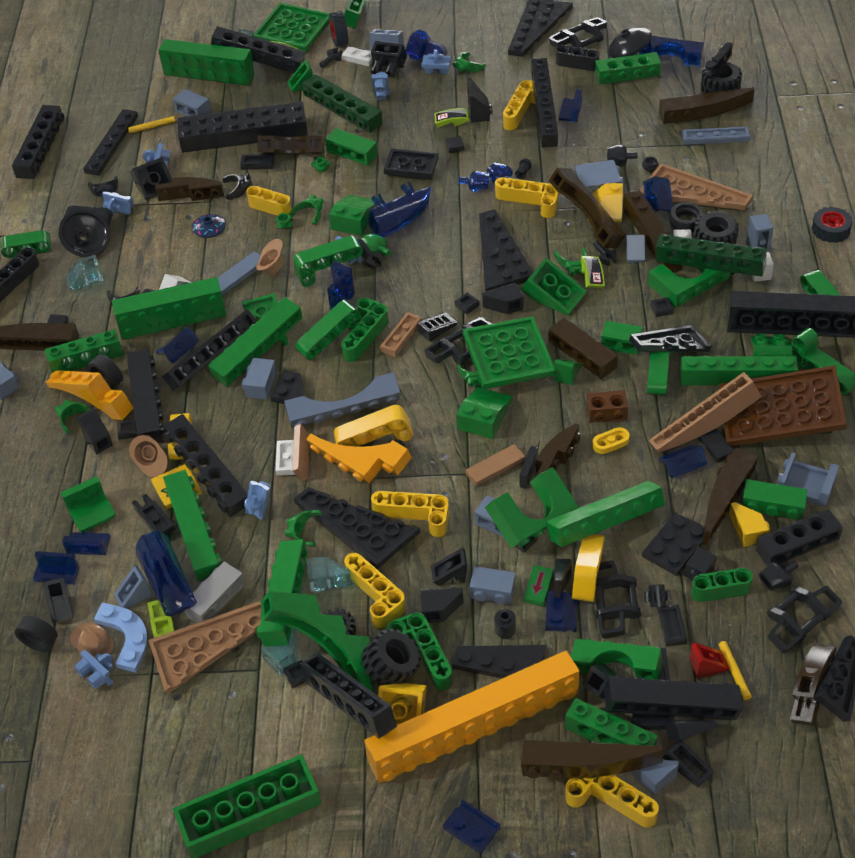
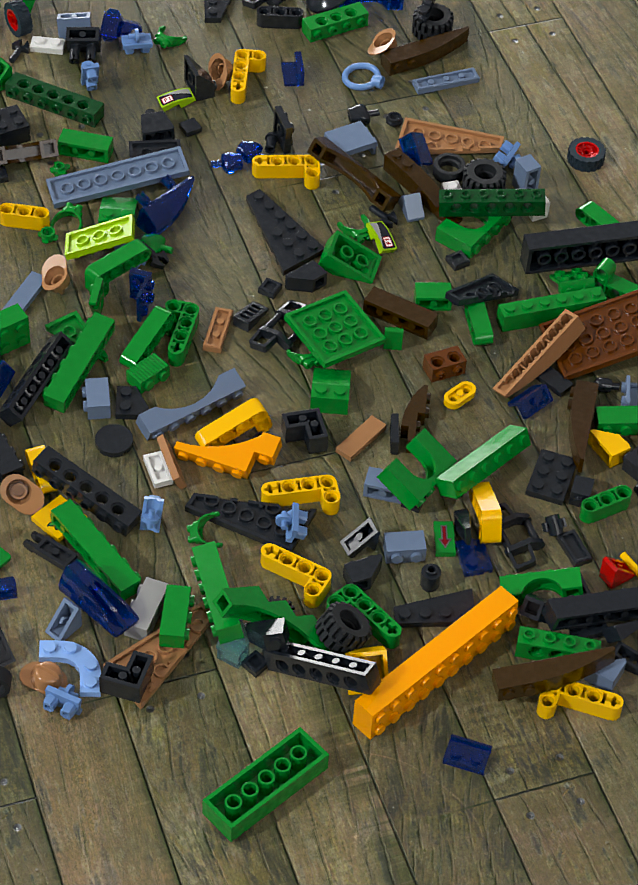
camera: 25 degrees left, 0 degrees up
lime slope [147,597,175,638] -> none
clear light blue slope [306,556,352,591] -> none
black brick [531,58,558,148] -> none
yellow slope [587,183,623,222] -> none
none -> sand blue plate [46,146,190,209]
none -> lime plate [65,214,135,260]
none -> green wing [89,277,104,314]
none -> black tile [95,424,133,457]
none -> black brick [99,650,154,703]
none -> green brick [126,353,170,394]
none -> black torso [141,108,175,141]
none -> green brick [159,584,195,649]
none -> medium nougat piece [208,53,233,91]
none -> black slope [244,617,290,652]
none -> black plate [273,105,294,154]
none -> medium blue hips [275,502,308,543]
none -> black brick [281,408,328,454]
none -> medium blue piece [342,62,385,91]
none -> medium nougat piece [368,28,397,55]
none -> medium blue hips [493,140,521,169]
none -> black cylinder [594,377,620,393]

